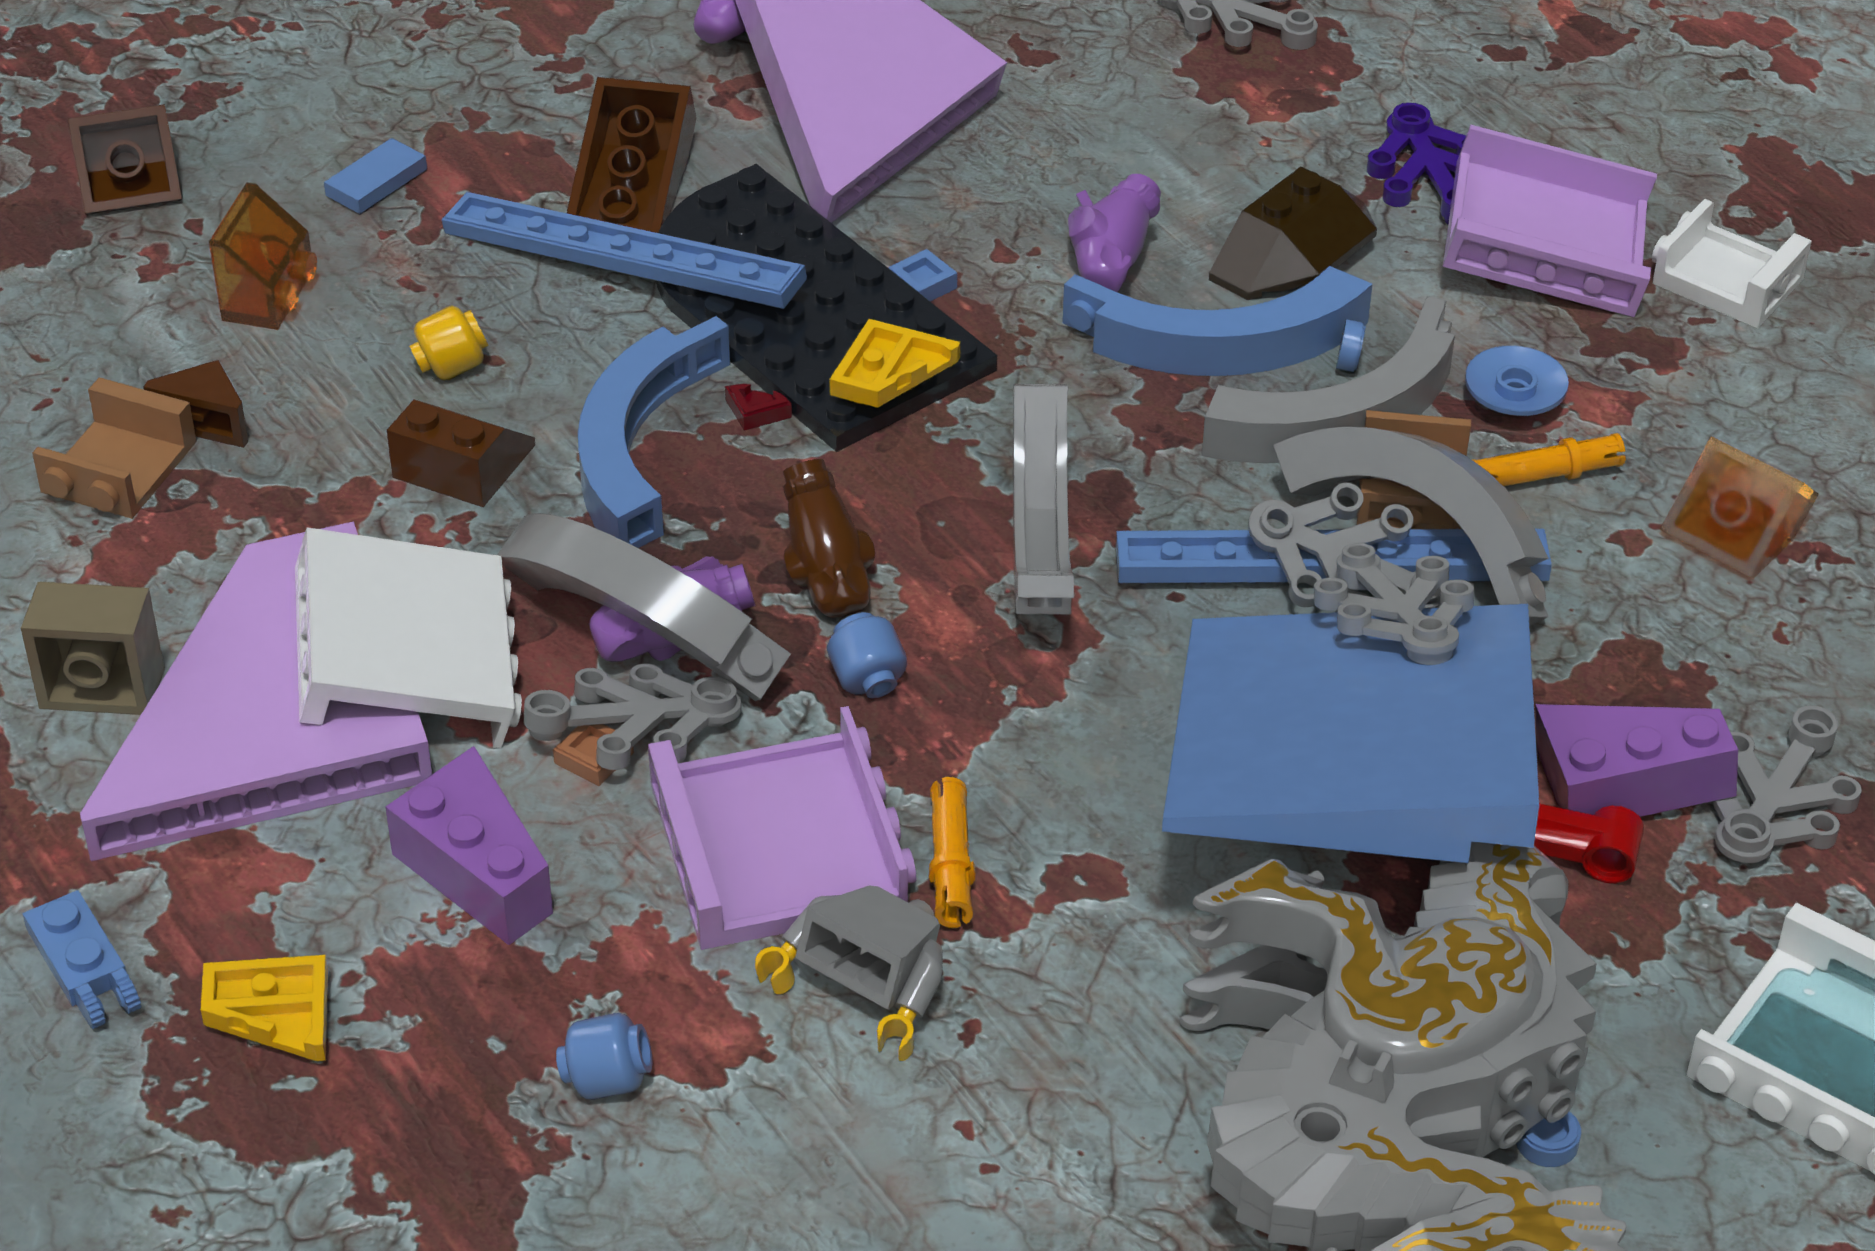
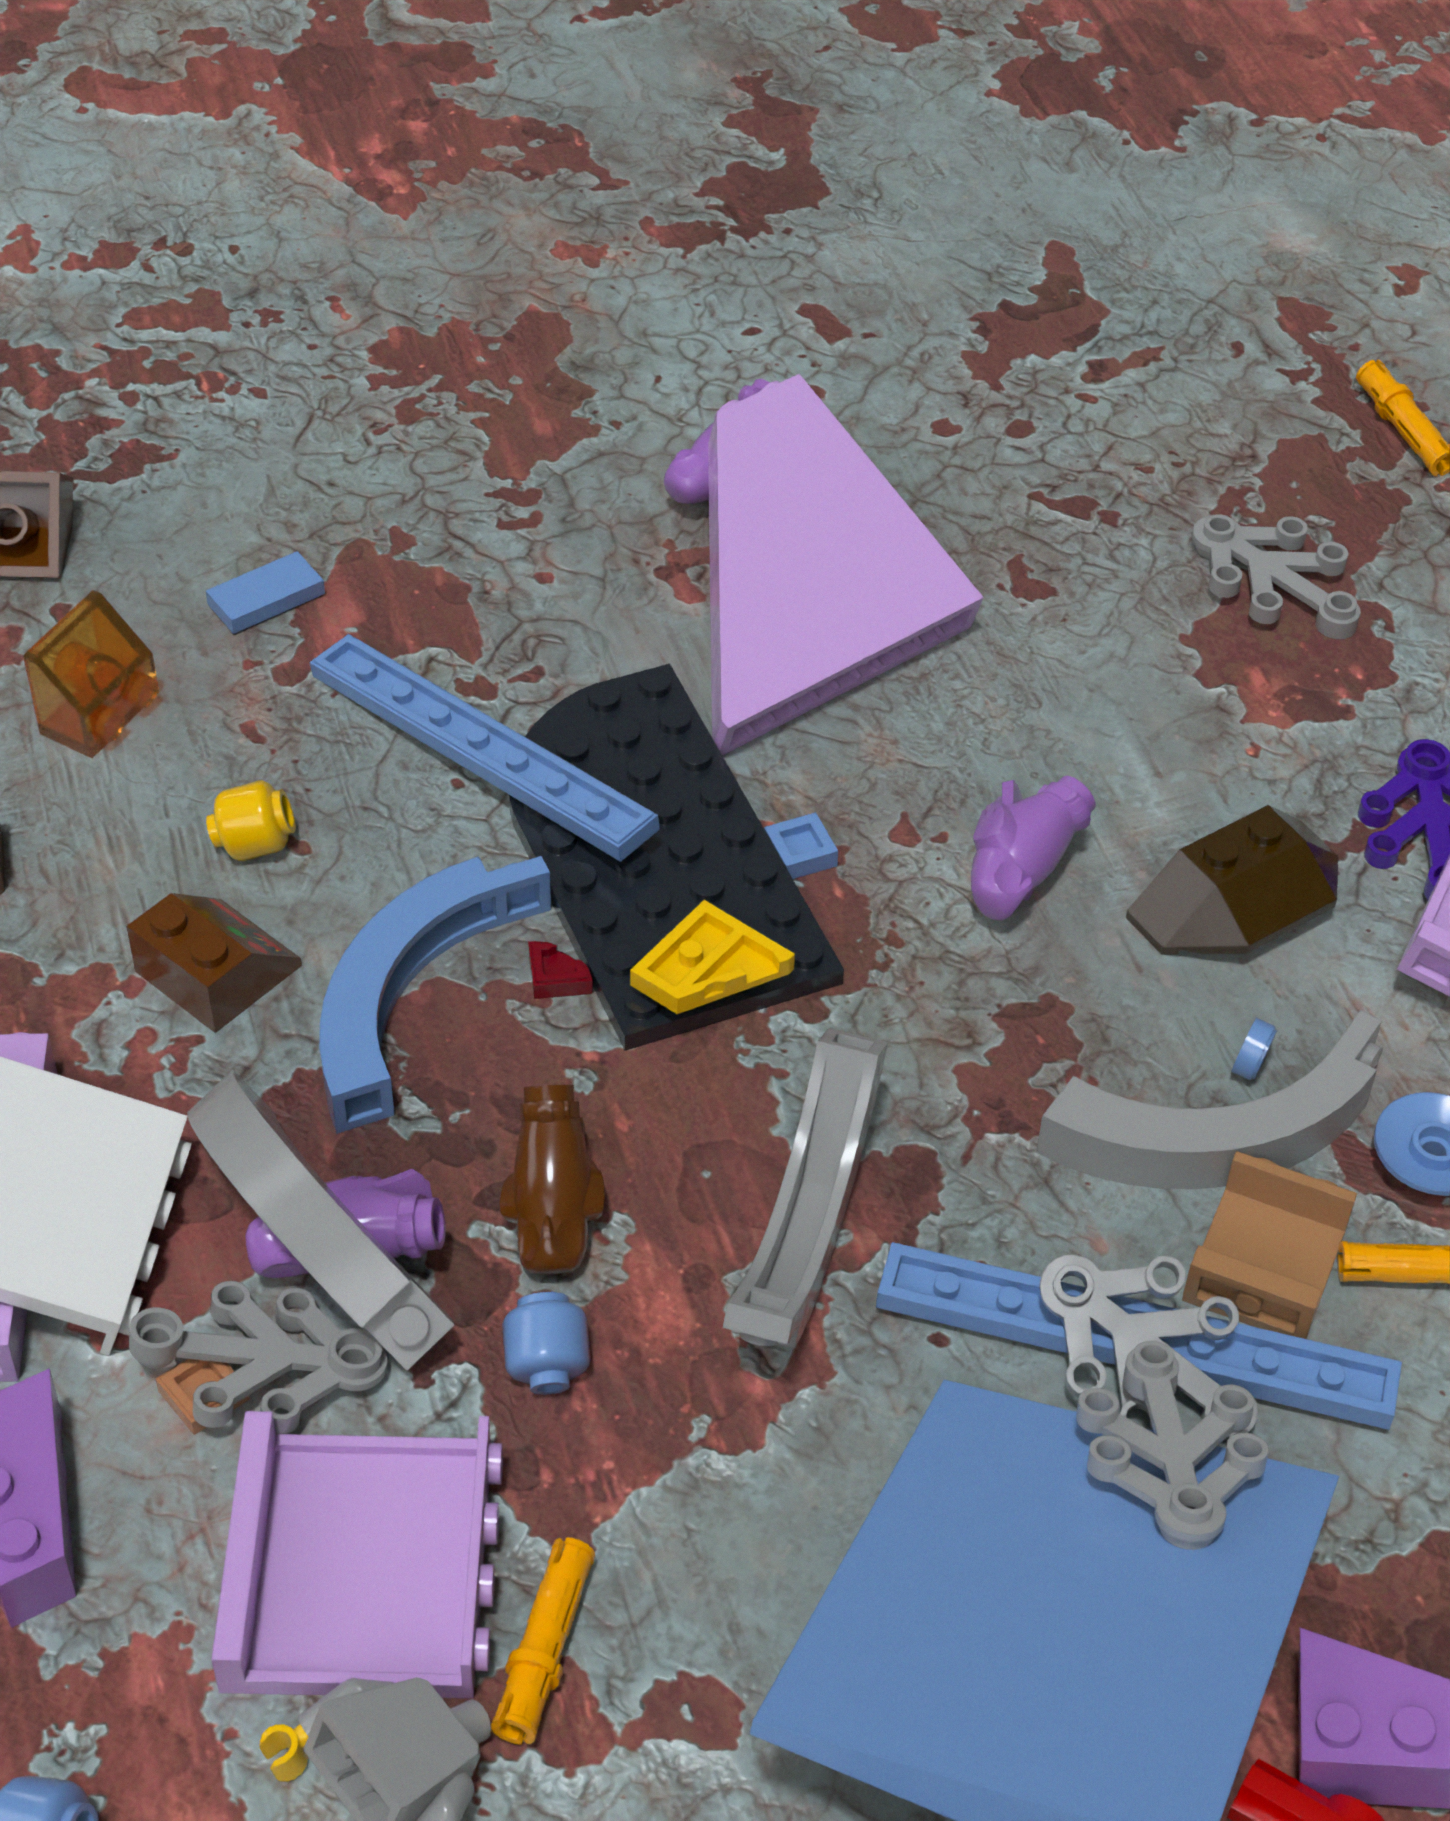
camera: 15 degrees right, 5 degrees up
reddish brown slope [567,77,696,233] -> none
medium blue arch [1062,266,1372,376] -> none
light grey arch [1273,427,1549,626] -> none

